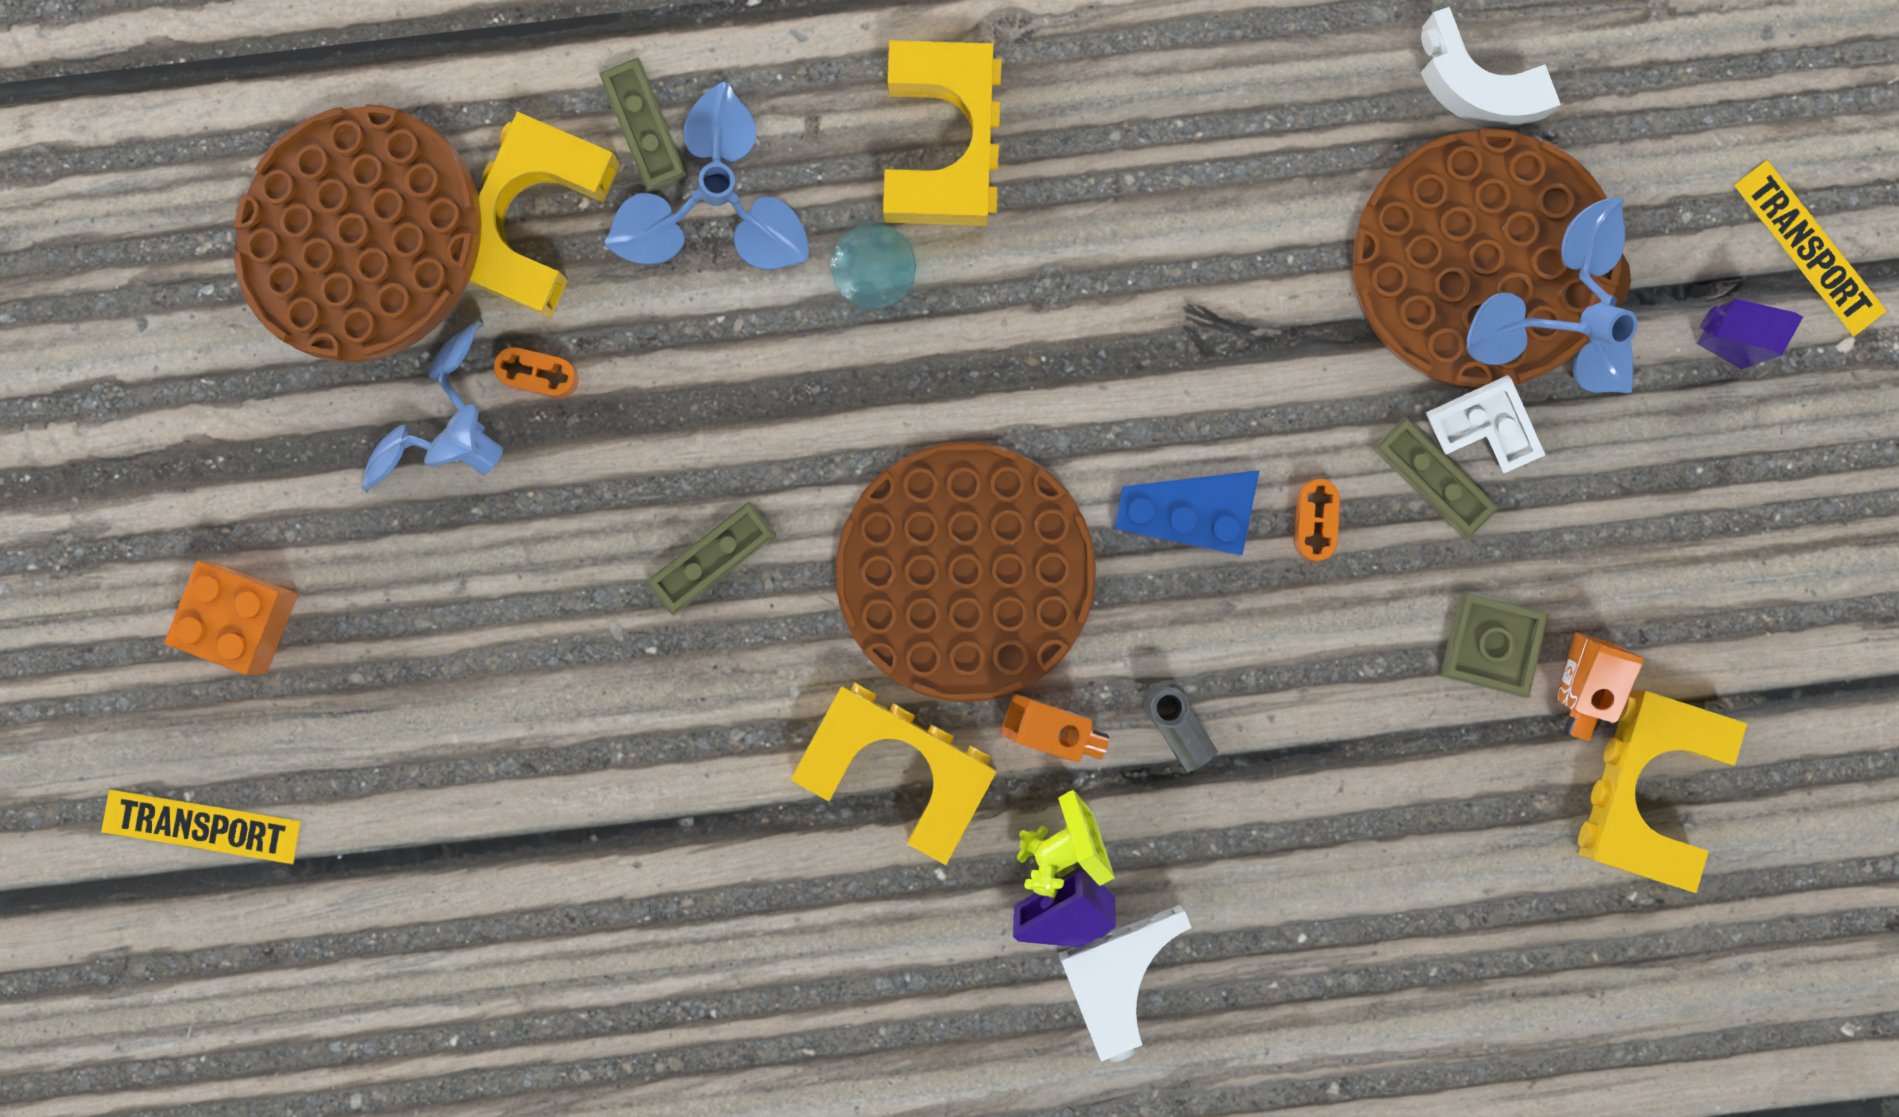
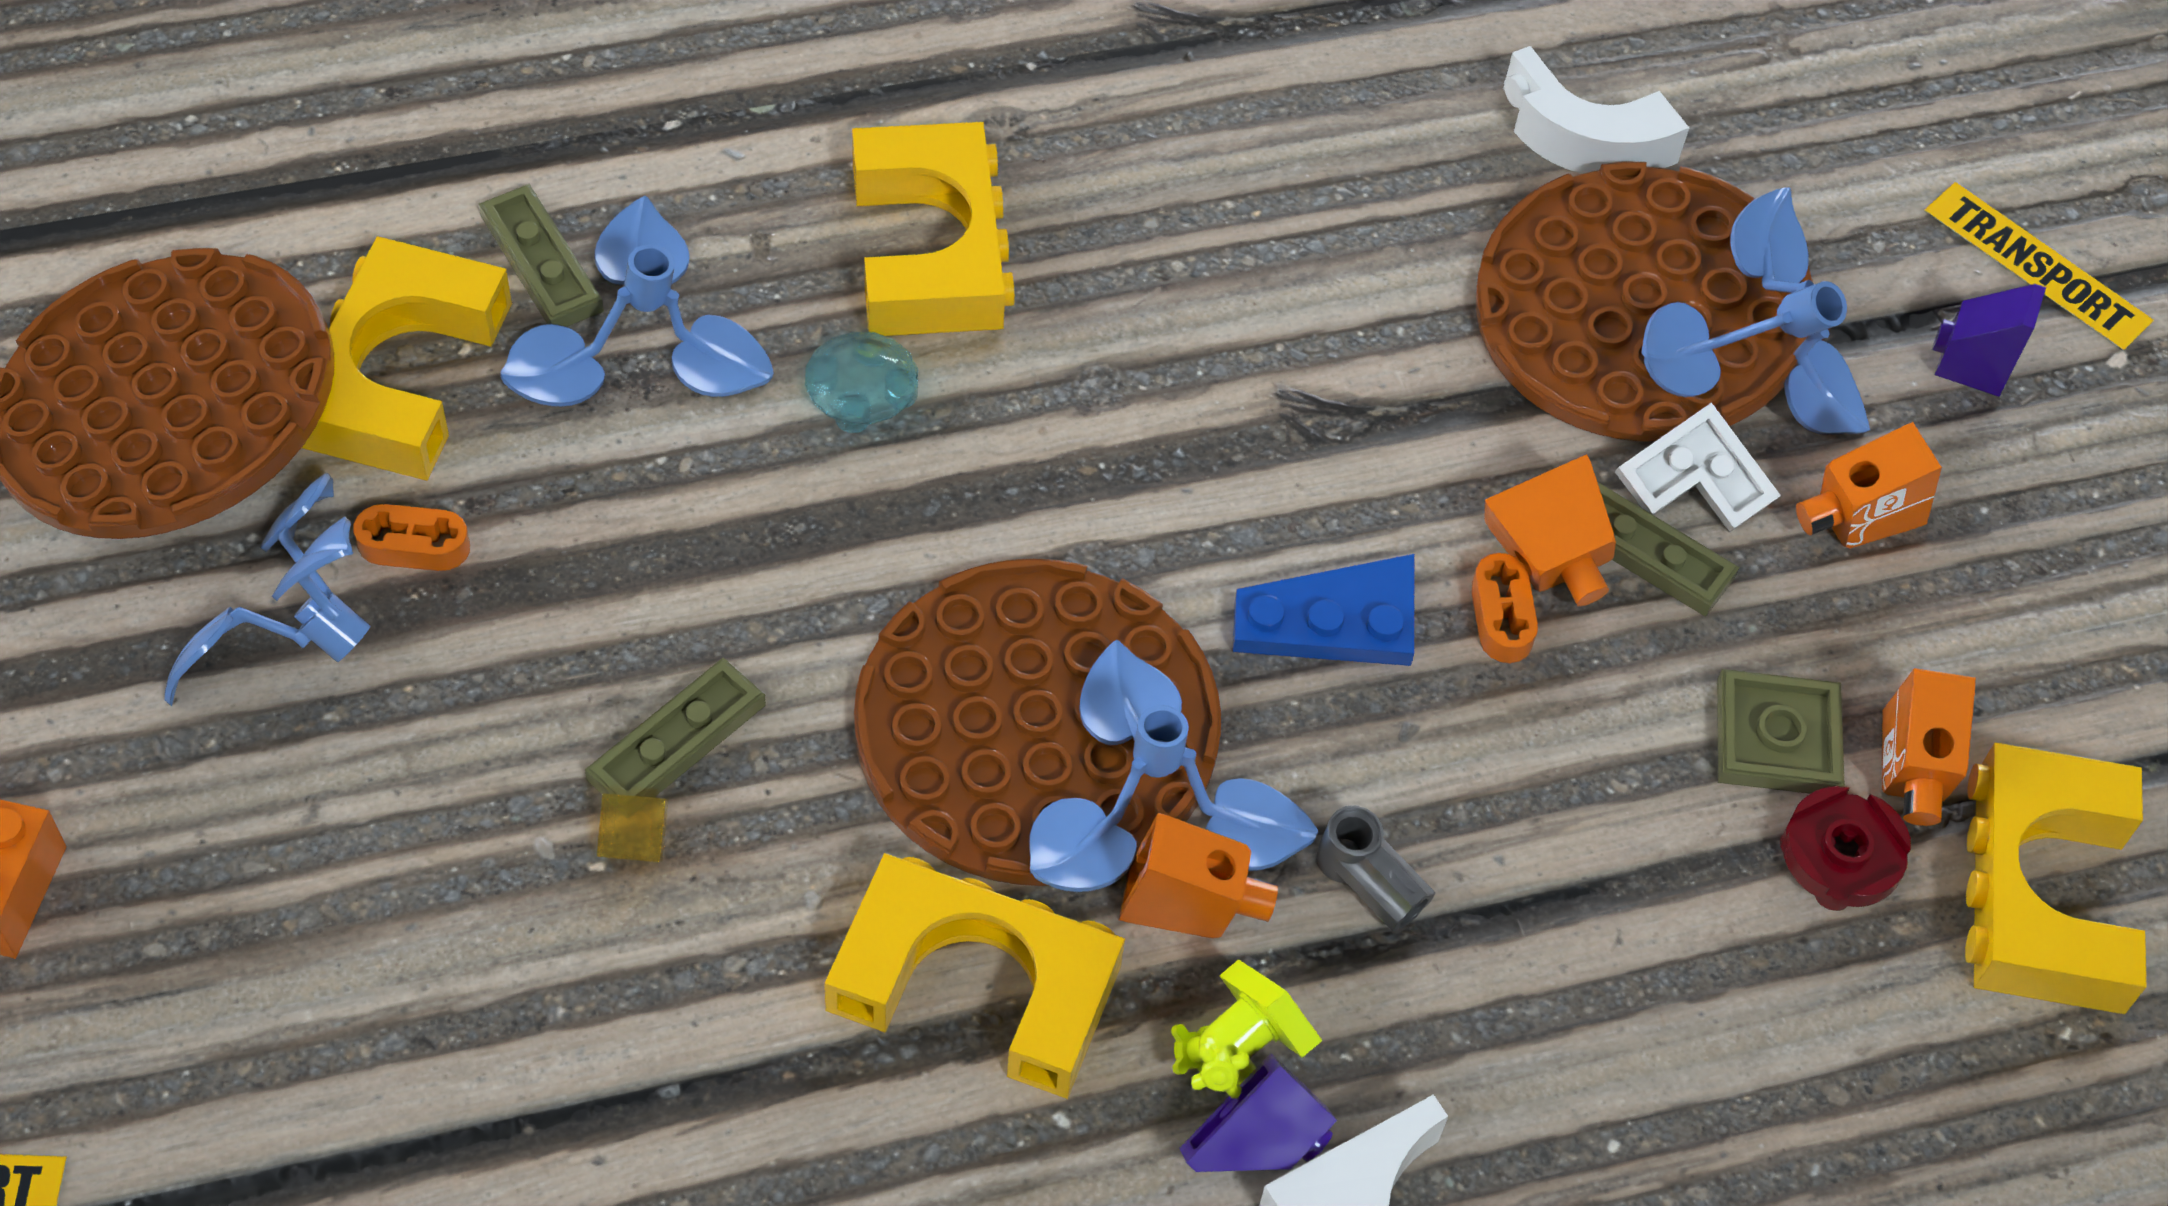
camera: 15 degrees left, 30 degrees down
none -> clear yellow tile [596,793,669,862]
none -> medium blue plant [1029,640,1318,892]
none -> orange torso [1484,454,1616,606]
none -> dark red plate [1780,786,1911,911]
none -> orange torso [1796,422,1942,548]

